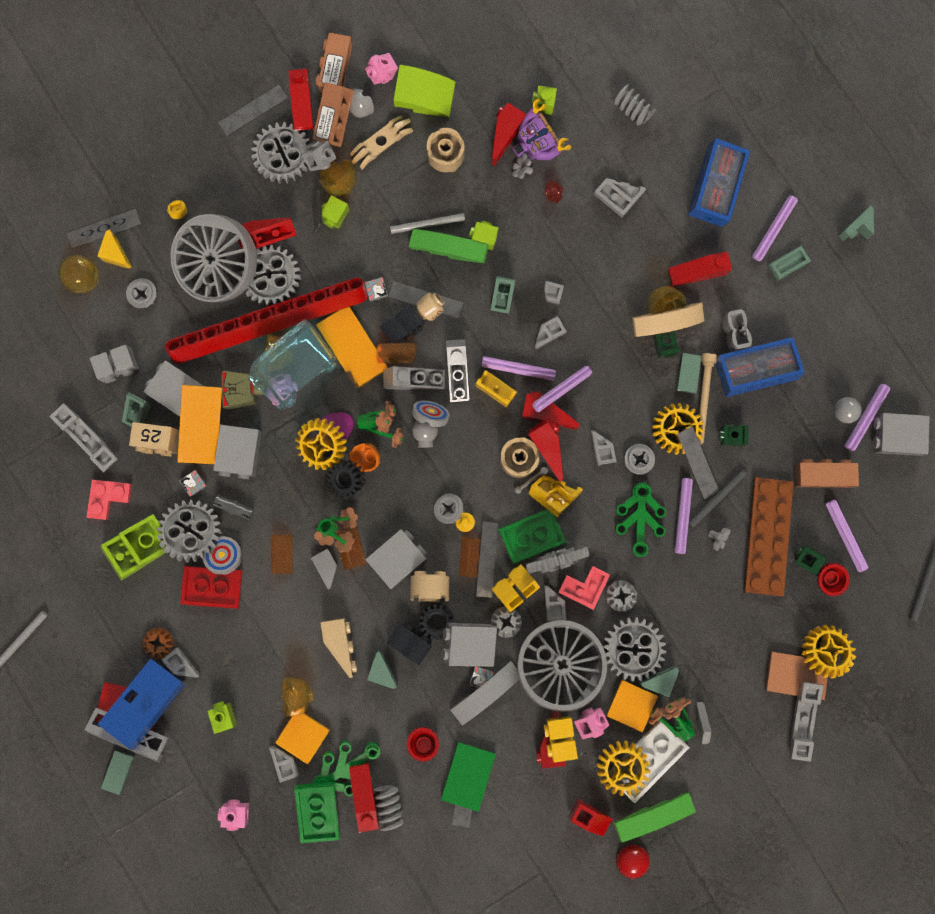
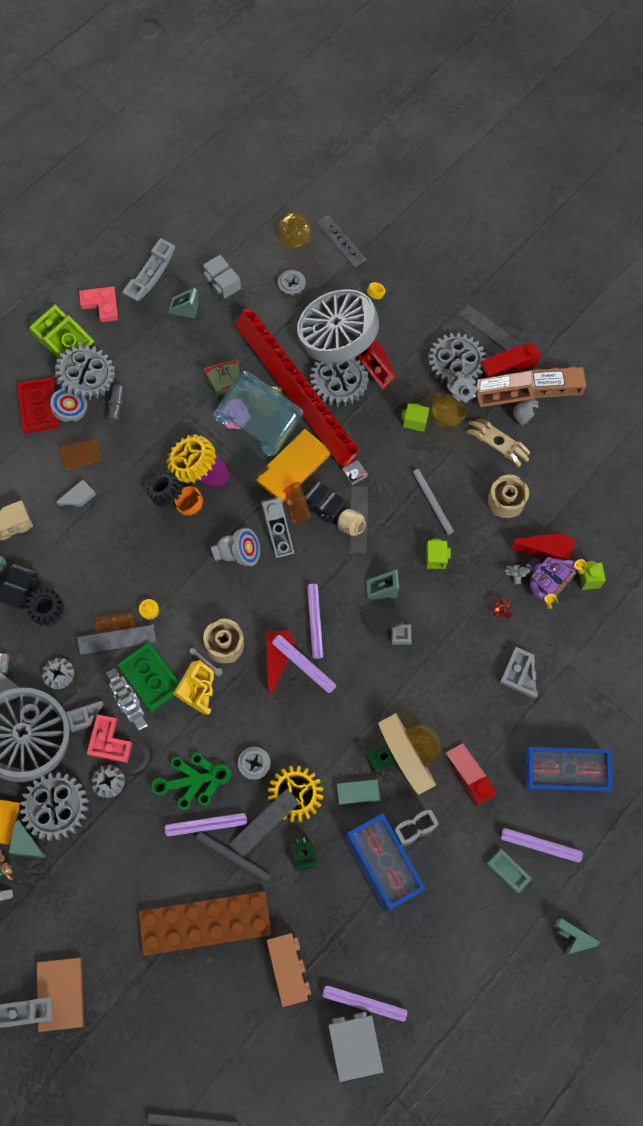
camera: 75 degrees right, 15 degrees down
yellow slope [98,230,132,269] -> none
tan brick [129,422,179,457] -> none
light grey brick [143,360,203,416] -> none
light orange tile [177,385,222,464] -> none
tile [180,470,207,497] -> none
light grey brick [213,425,262,480] -> none
nougat plant [314,507,358,553] -> none
clear orange slope [336,527,366,570] -> none
plant [358,401,403,448] -> none
bright pink brick [365,53,398,85] -> none
light grey brick [366,529,427,589] -> none
lime slope [394,65,455,118] -> none
bright green slope [408,229,489,263] -> none
tan brick [410,571,449,602] -> none
light grey gear [434,493,464,524] -> none
light grey brick [441,623,497,667] -> none
light grey slope [446,339,469,402] -> none
yellow hinge [476,370,517,408] -> none
yellow piece [492,565,540,612] -> none
red slope [528,418,563,482] -> none
light grey tile [535,315,567,350] -> none
light grey tile [591,430,617,466] -> none
light grey piece [614,84,656,126] -> none
tan piece [698,353,717,445] -> none
light grey plant [709,528,731,551] -> none
dark green brick [794,544,827,575] -> none
yellow gear [801,625,856,679] -> none
red hat [817,563,850,596] -> none
lavender axle [826,500,868,572] -> none
light grey piece [834,397,862,423] -> none

